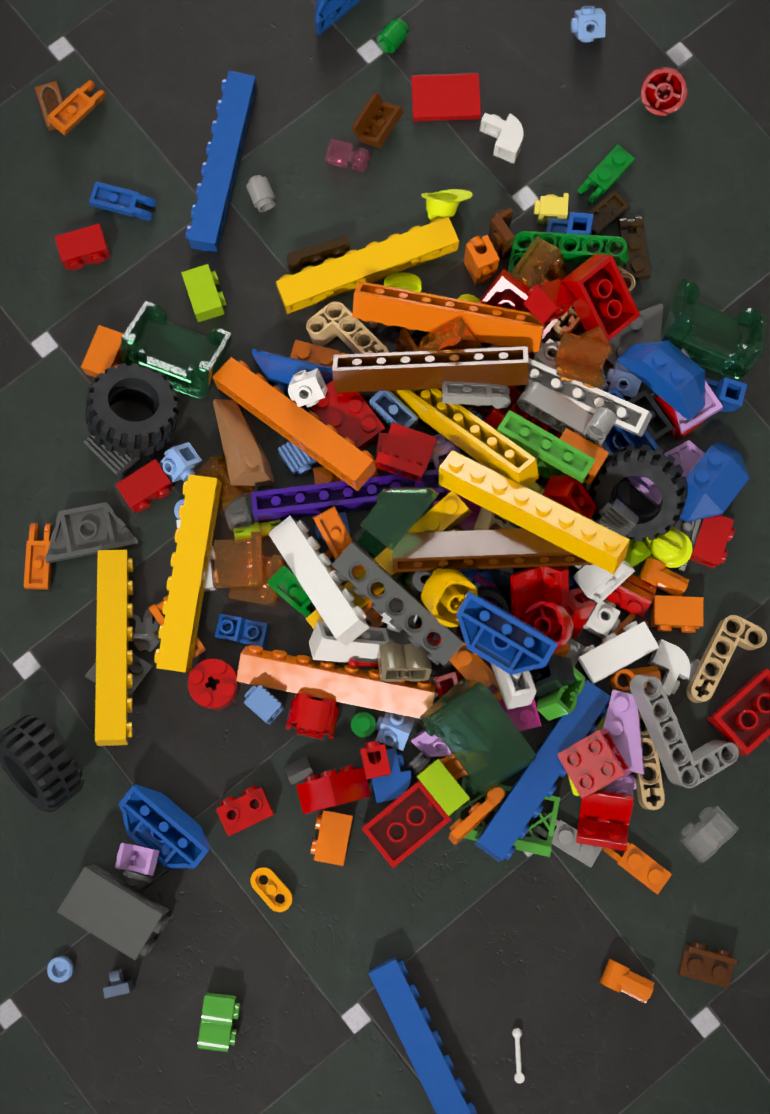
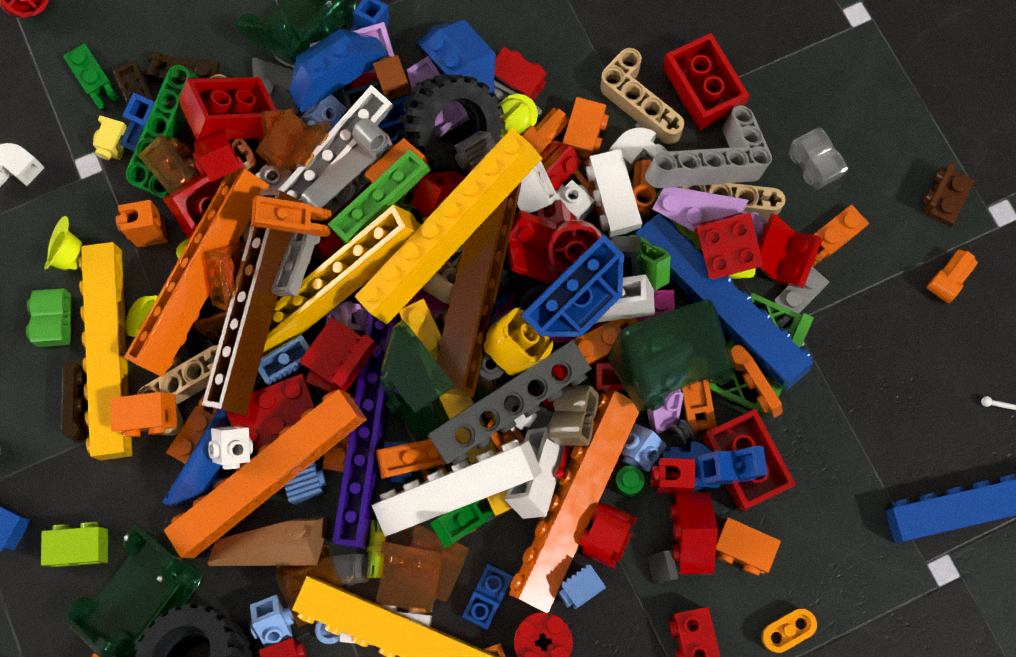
camera: 75 degrees left, 5 degrees down
lime hinge [416,759,470,816] -> none
reddish brown bracket [488,208,515,259] -> none
none -> bright green brick [26,288,73,347]
none -> orange brick [110,392,177,438]
none -> orange hinge [251,195,332,237]
none -> dark orange brick [373,55,410,101]
none -> blue brick [698,446,768,485]

